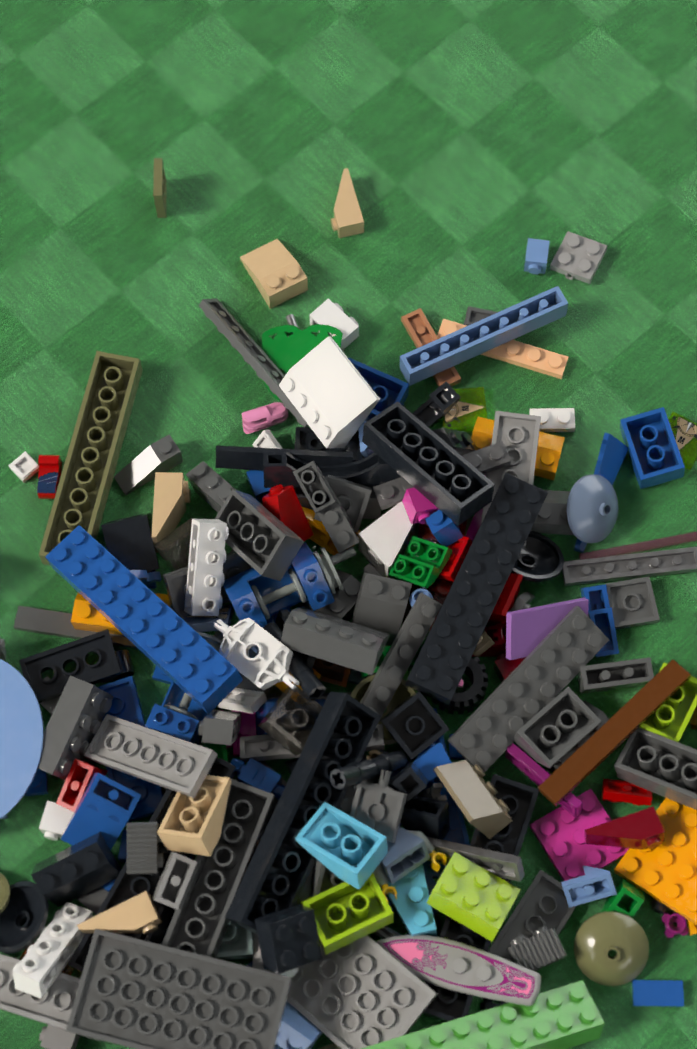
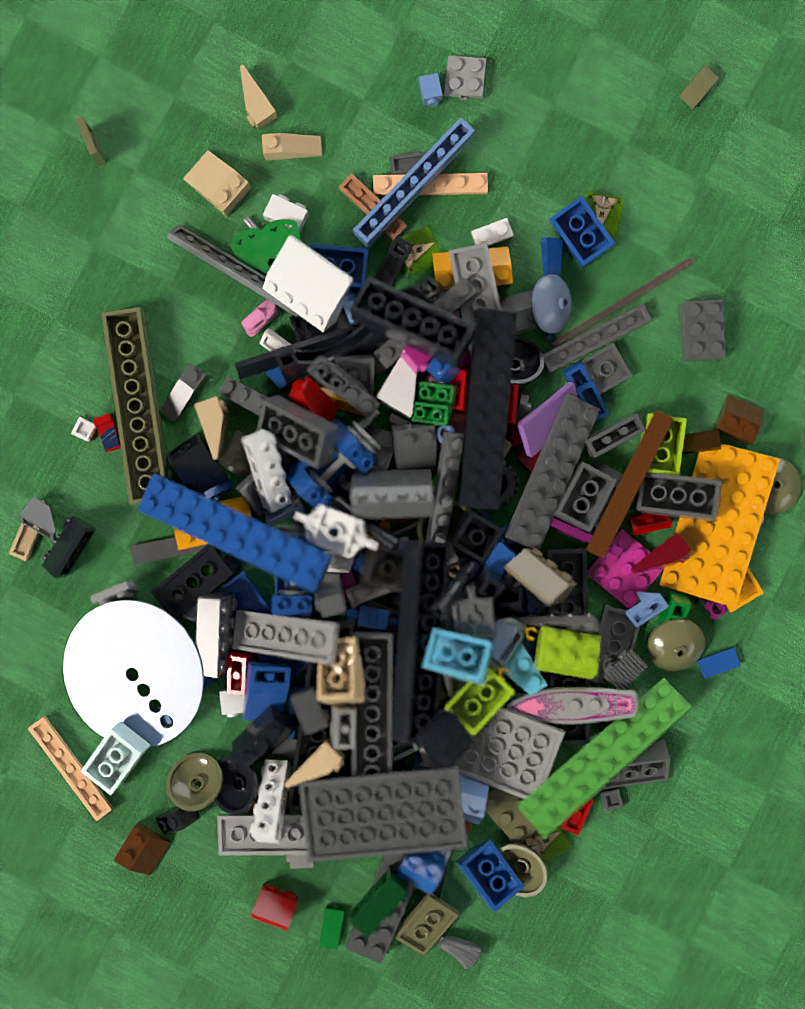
camera: 20 degrees left, 20 degrees up
none -> tan slope [262,133,322,160]

